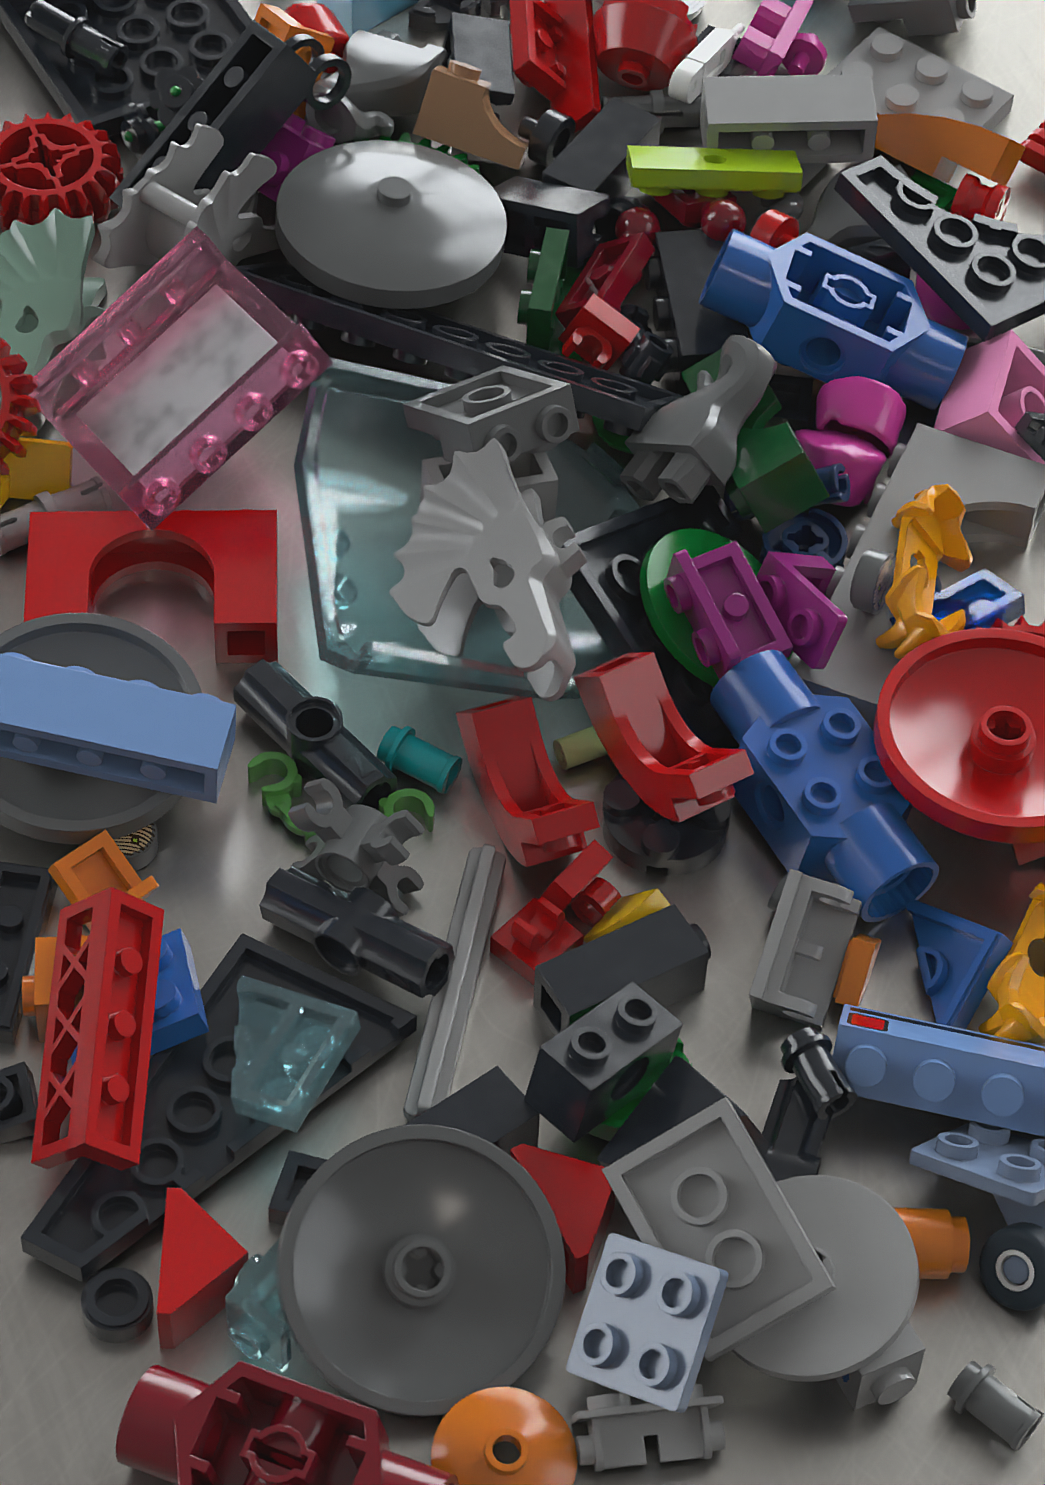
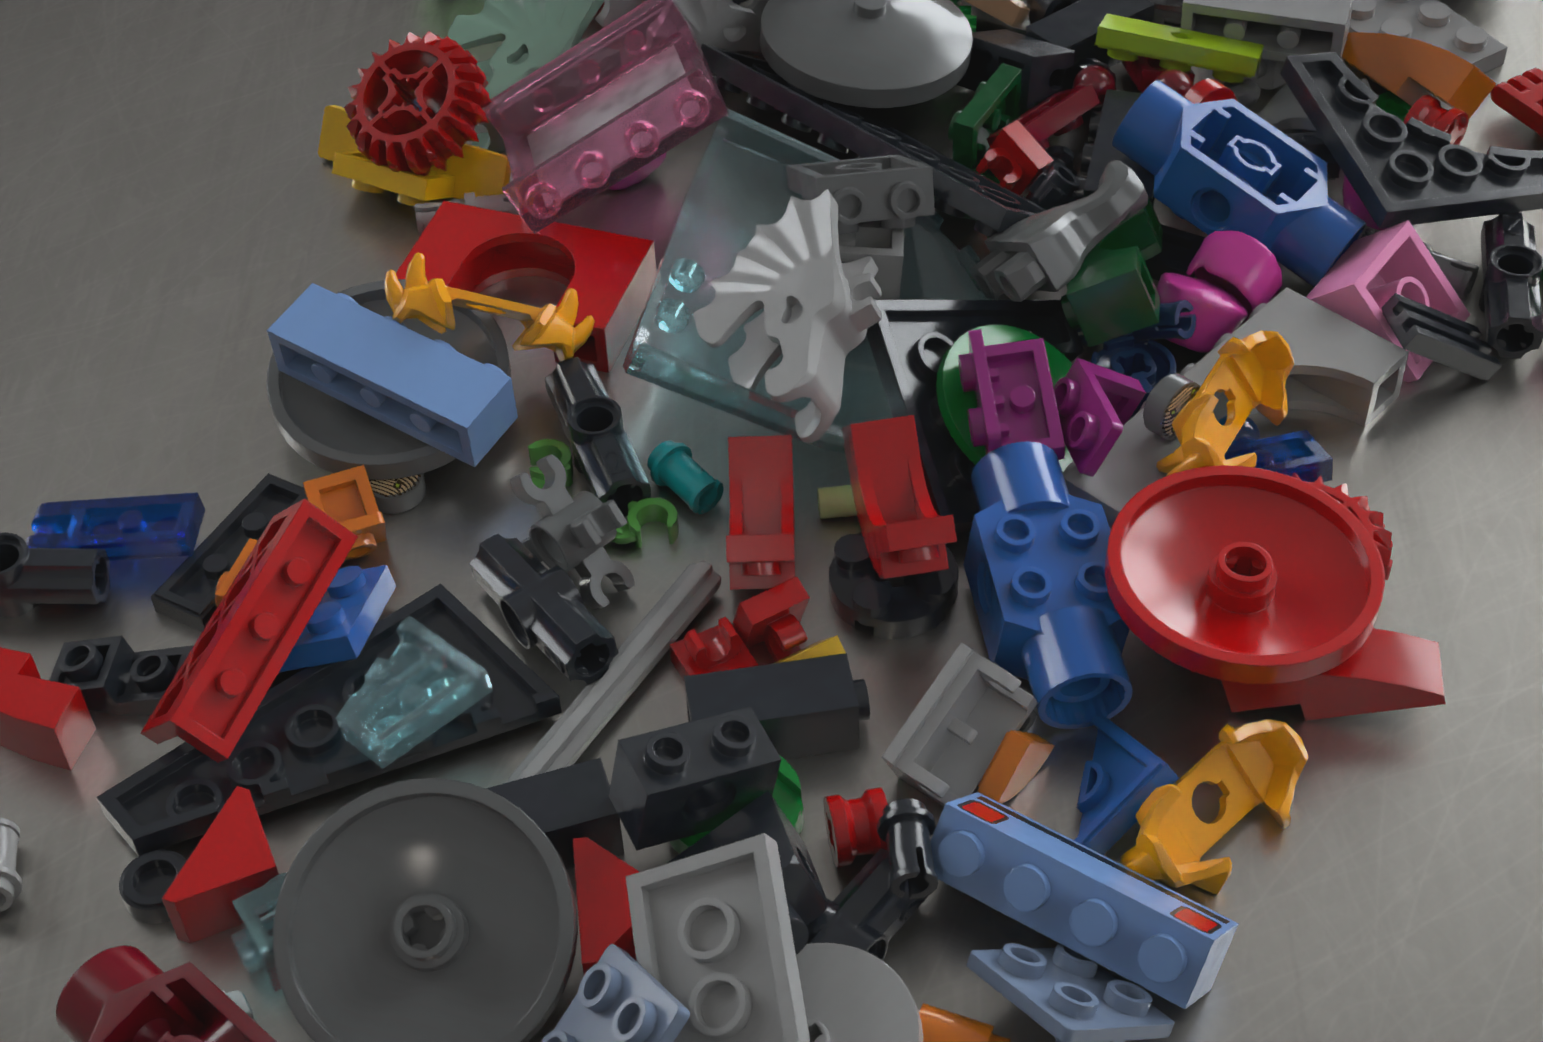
camera: 25 degrees right, 5 degrees down
none -> light orange piece [384,253,595,361]
none -> red wheel [823,787,888,867]

